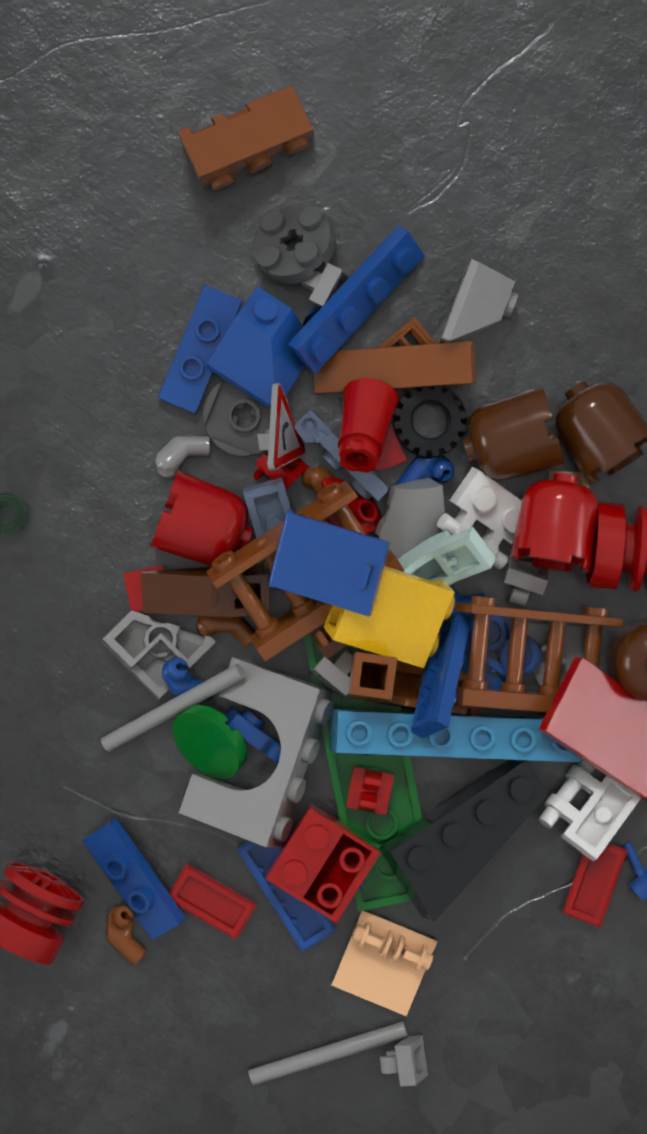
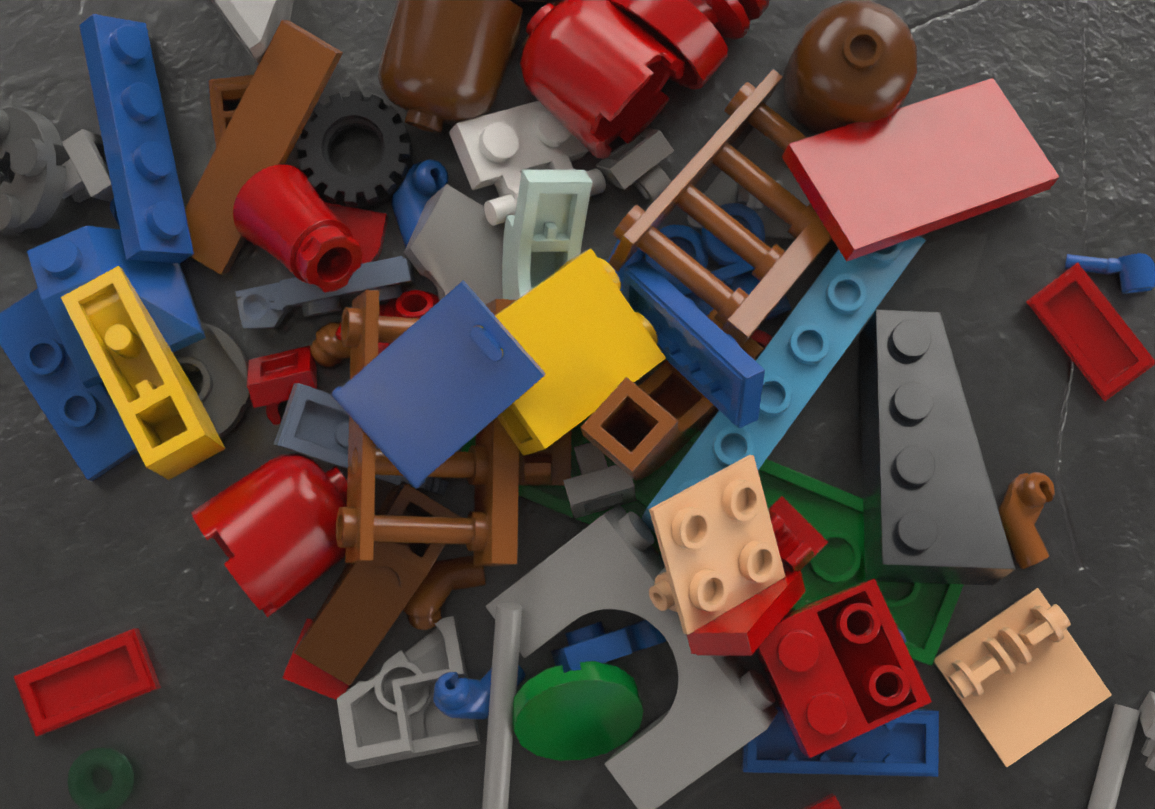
camera: 55 degrees left, 5 degrees down
light grey arm [155,436,211,478] -> none
light grey piece [257,383,305,470] -> none
white plate [538,759,641,862] -> none
none -> red tile [13,628,161,737]
none -> yellow slope [61,266,226,480]
none -> light nougat hinge [649,455,786,635]
none -> red tile [686,570,806,656]
none -> dark orange arm [998,472,1055,569]

